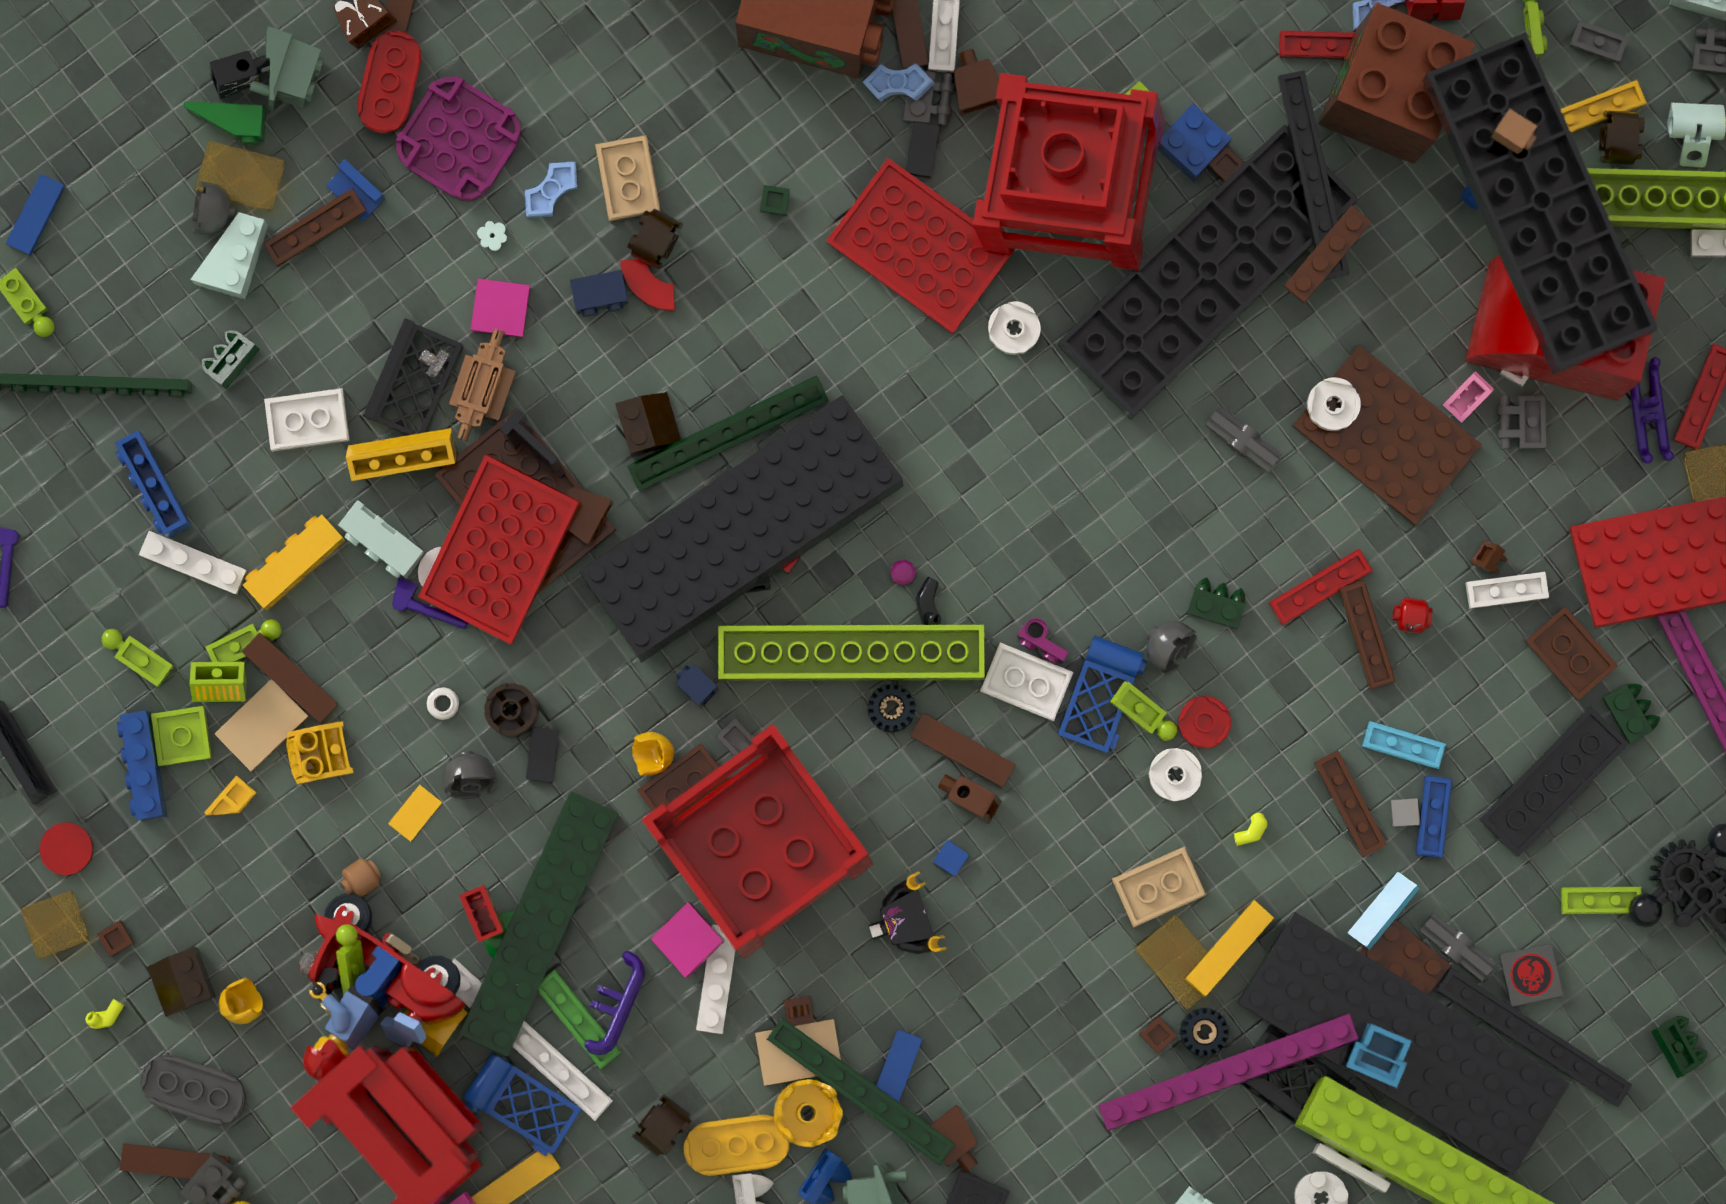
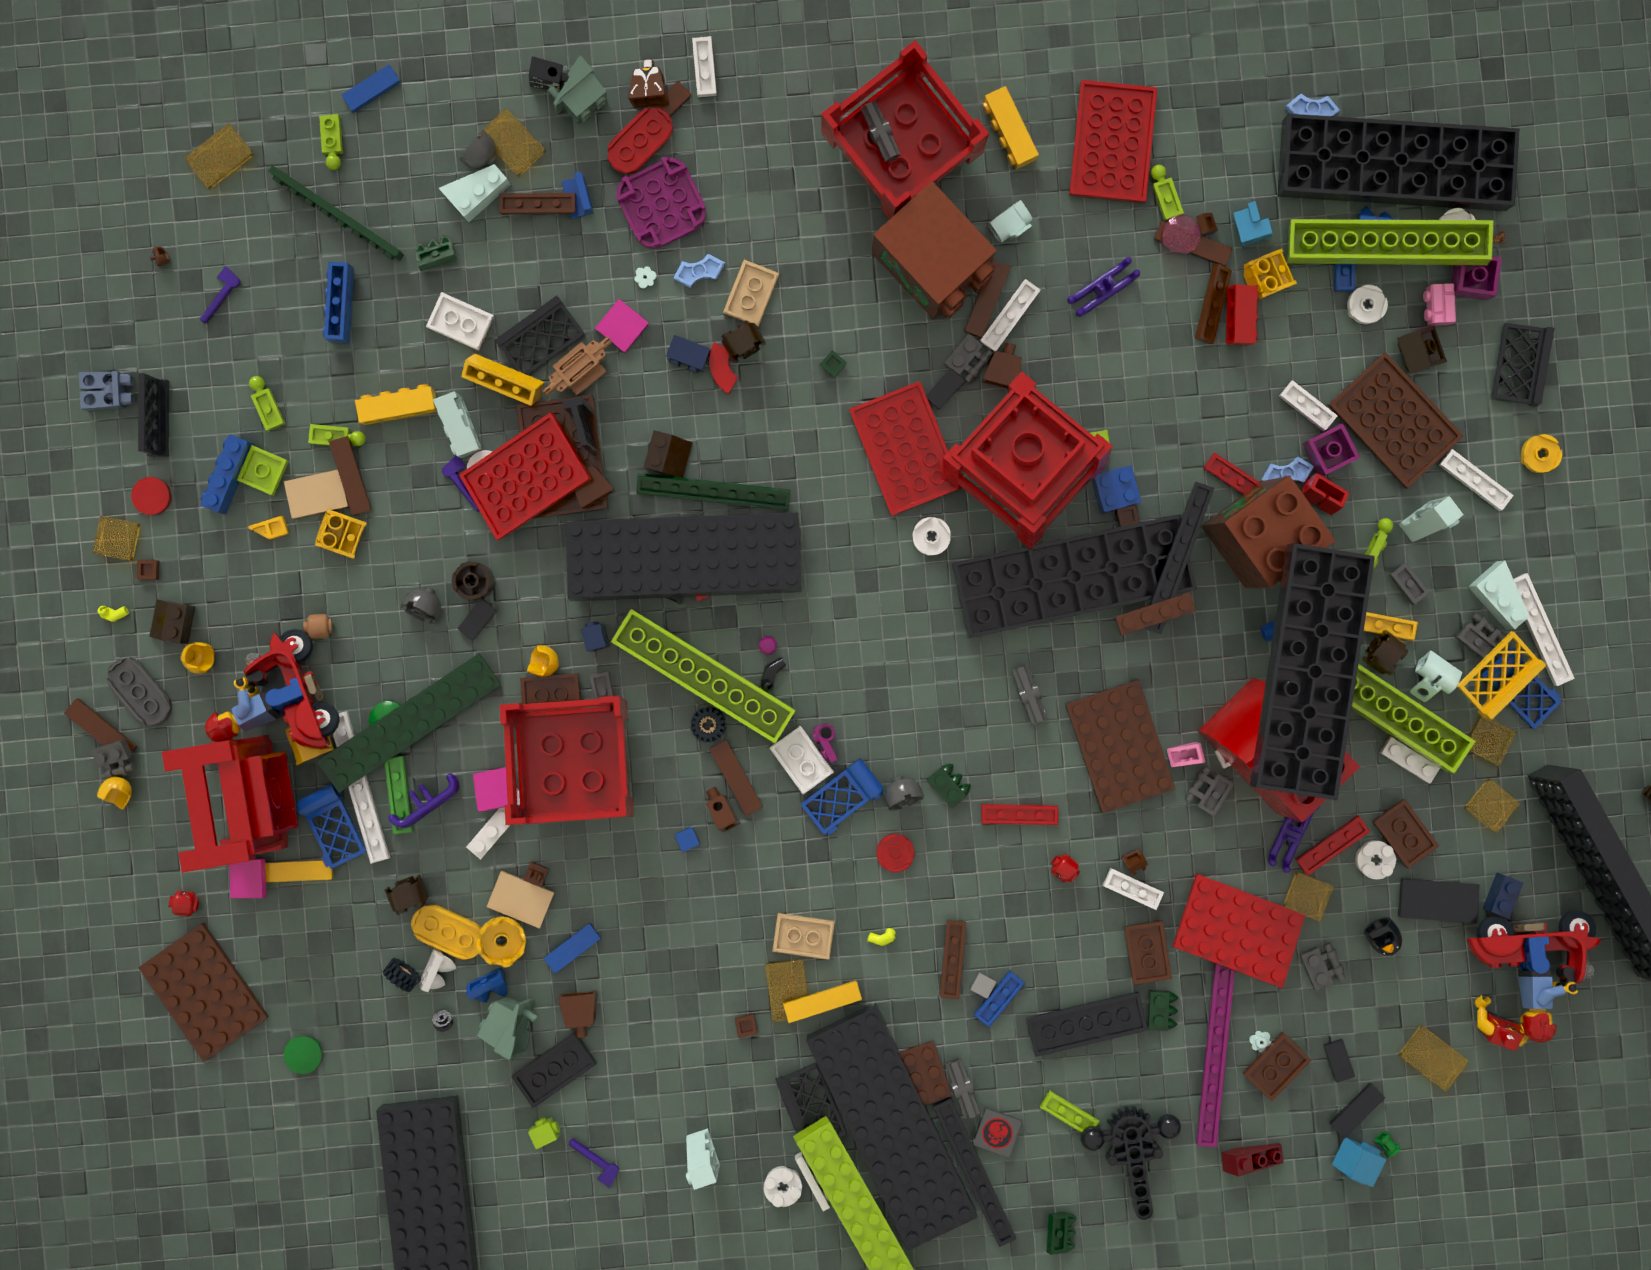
camera: 30 degrees right, 5 degrees up
white plate [139,531,247,595] -> none
green slope [184,101,266,145] -> none
lime brick [190,662,247,702] -> none
lime plate [336,924,366,996] -> none
light blue tile [380,1012,426,1047] -> none
yellow sticker [388,784,442,842] -> none
clear tile [419,349,450,379] -> none
white piece [426,687,459,720] -> none
red torso [459,885,504,942] -> none
dark green tile [767,1018,956,1166] -> none
light blue tile [863,63,935,102] -> none
black torso [868,872,947,954] -> none
magenta plate [1098,1014,1360,1131] -> none
lime plate [1110,681,1177,741] -> none
white plate [1148,748,1202,802] -> none
black bush [1180,1008,1229,1056] -> none
white plate [1307,377,1361,431] -> none
reddish brown tile [1338,580,1396,689] -> none
dark azure plate [1346,1023,1411,1088] -> none
tile [1348,872,1420,950] -> none
medium azure tile [1362,721,1446,770] -> none
medium nougat brick [1491,109,1537,154] -> none

